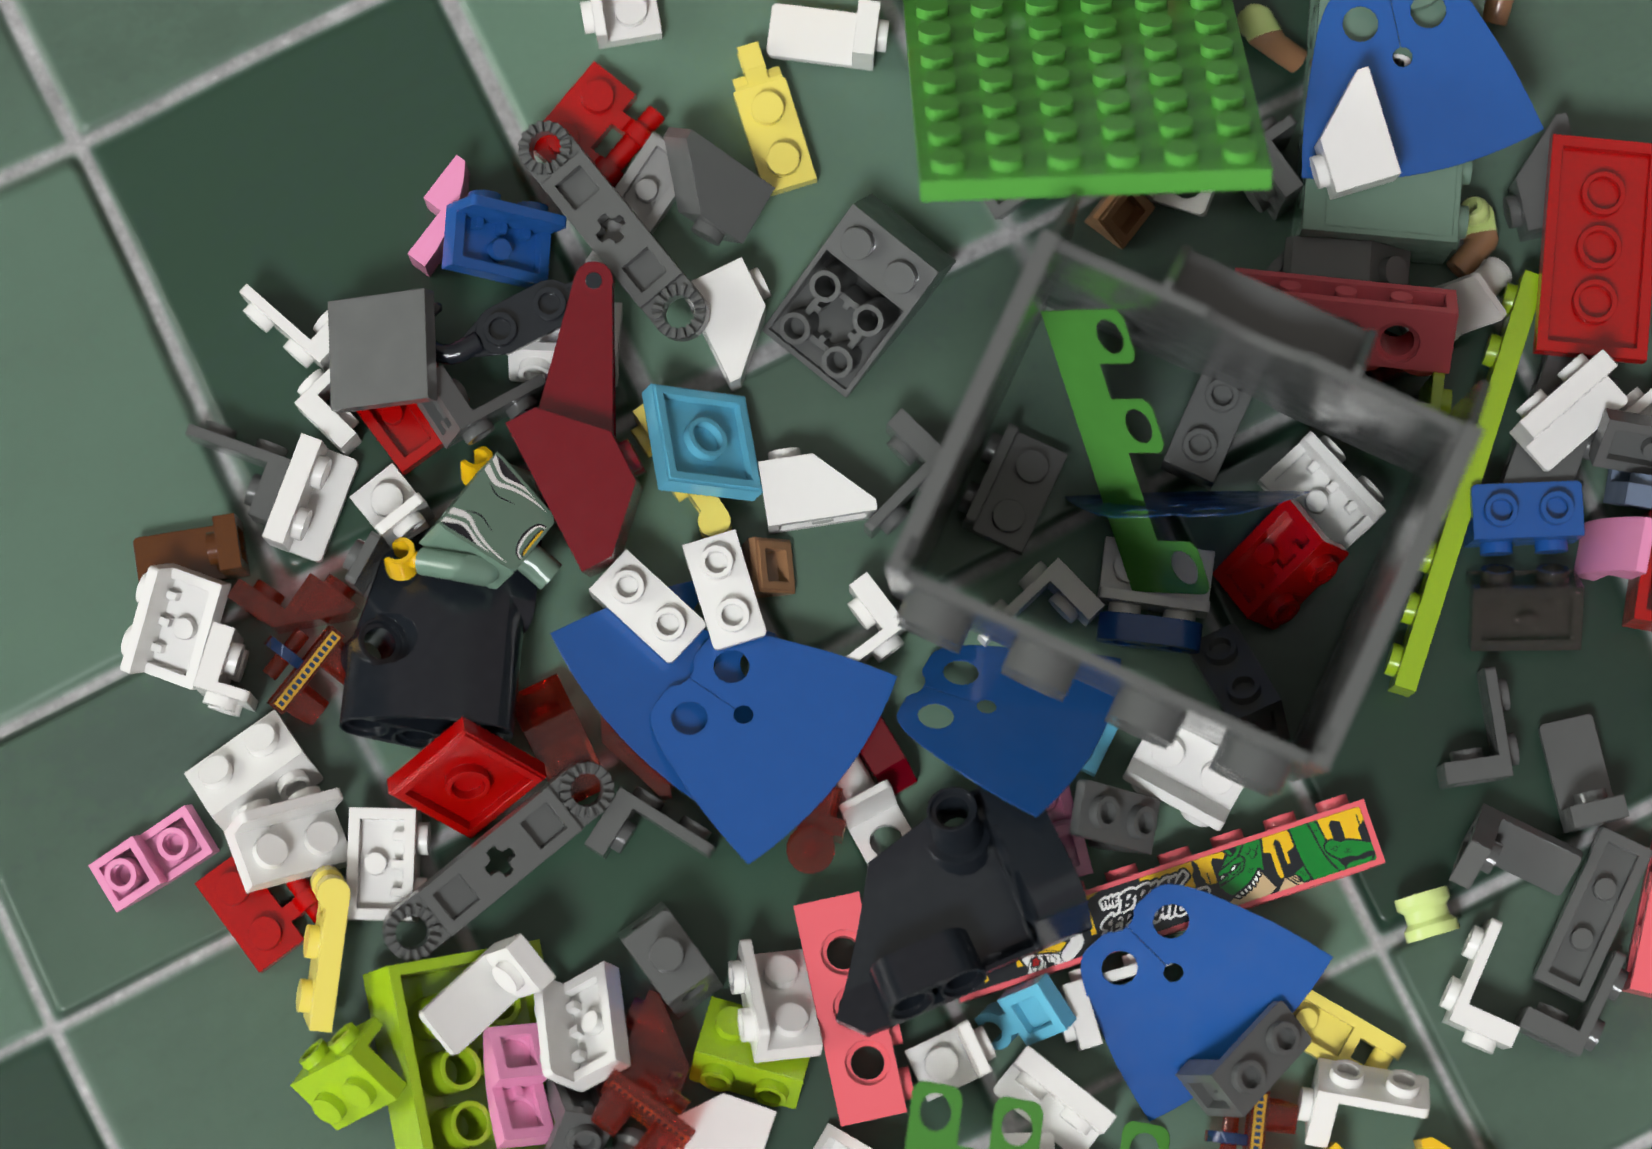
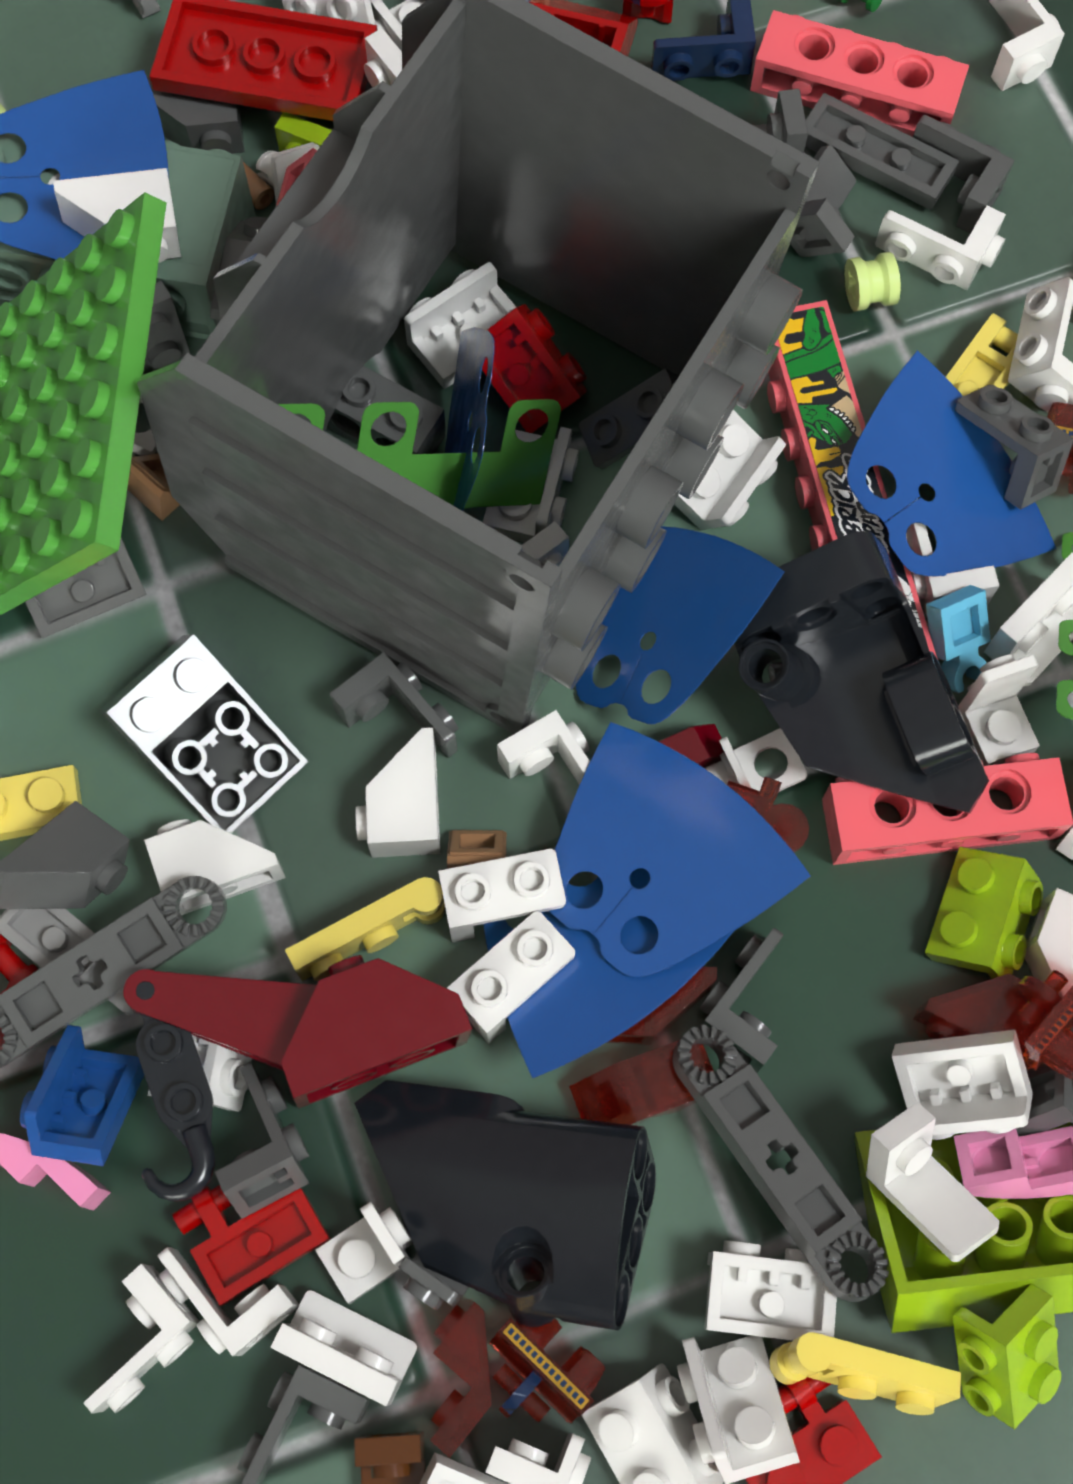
camera: 85 degrees left, 10 degrees down
dark grey tile [328,288,438,413] -> none
sand green torso [383,446,562,590] -> none
red tile [387,717,547,839] -> none
dark grey torso [617,901,724,1019] -> none
medium azure tile [642,383,763,501] -> none
white bracket [728,939,823,1063] -> none
dark grey bracket [1069,779,1160,855] -> none
blue beam [1096,611,1203,654] -> none

